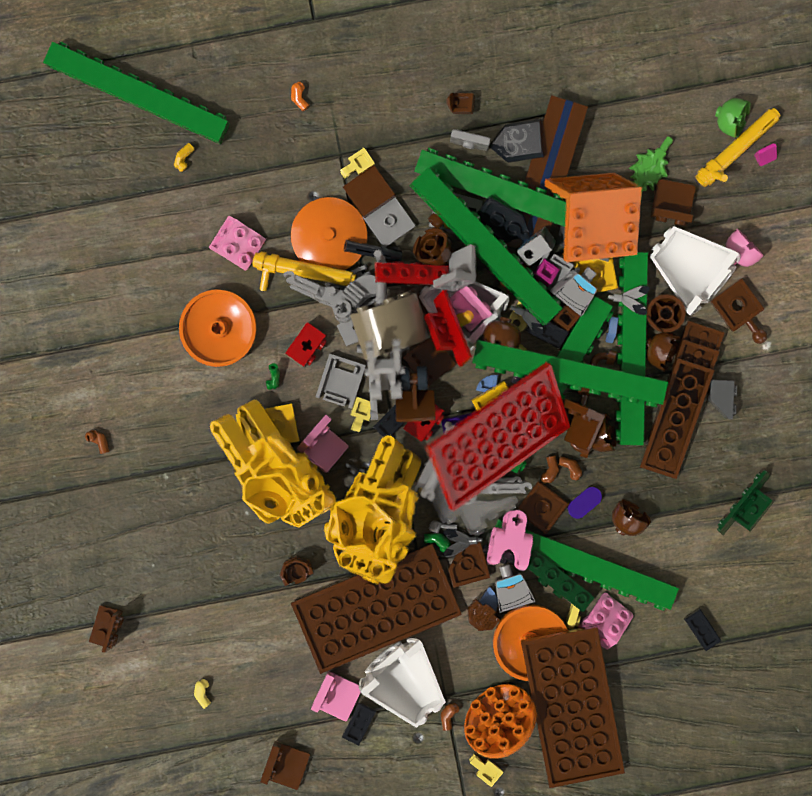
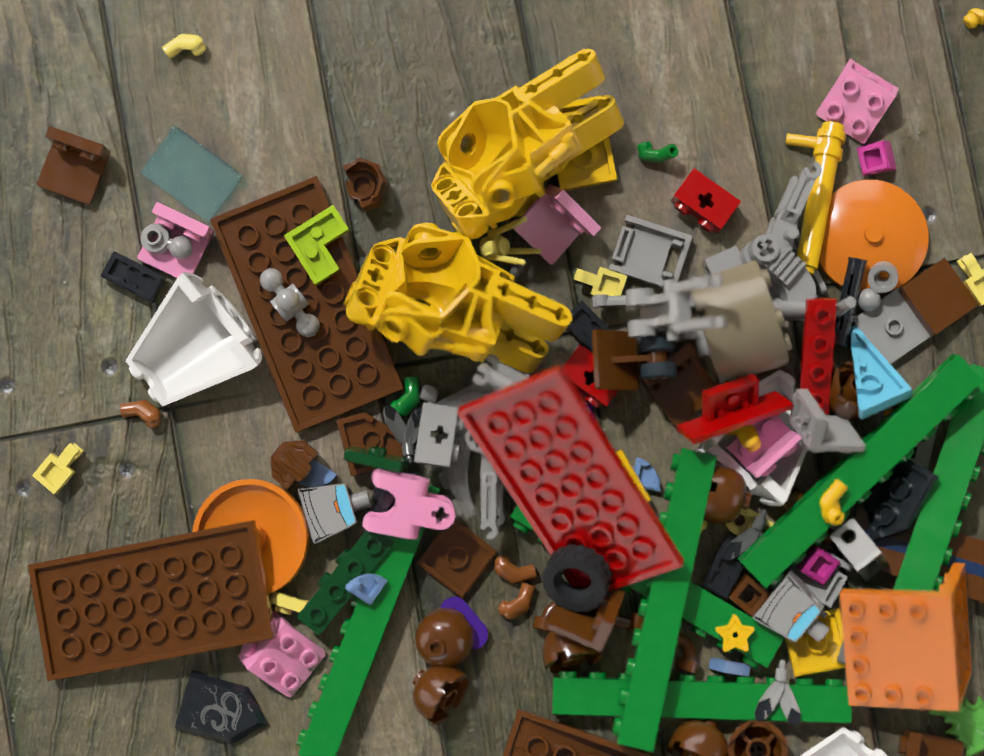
camera: 95 degrees right, 5 degrees down
orange dish [179,290,257,367] -> none
orange bracket [464,684,537,758] -> none
none -> clear light blue piece [140,125,243,223]
none -> light grey plate [141,224,193,259]
none -> black tile [175,671,268,745]
none -> light grey piece [260,268,320,337]
none -> lime plate [284,205,350,286]
none -> dark green plate [343,446,409,473]
none -> medium blue tile [345,574,387,605]
none -> light grey brick [414,402,463,468]
none -> reddish brown cylinder [415,608,476,667]
none -> light yellow plant [479,216,541,265]
none -> black tyre [542,544,612,612]
none -> yellow plate [715,614,754,652]
none -> yellow arm [820,479,848,526]
none -> medium azure wing [850,325,912,419]
none -> dark pink slope [857,140,896,176]
none -> light grey plate [857,261,899,311]

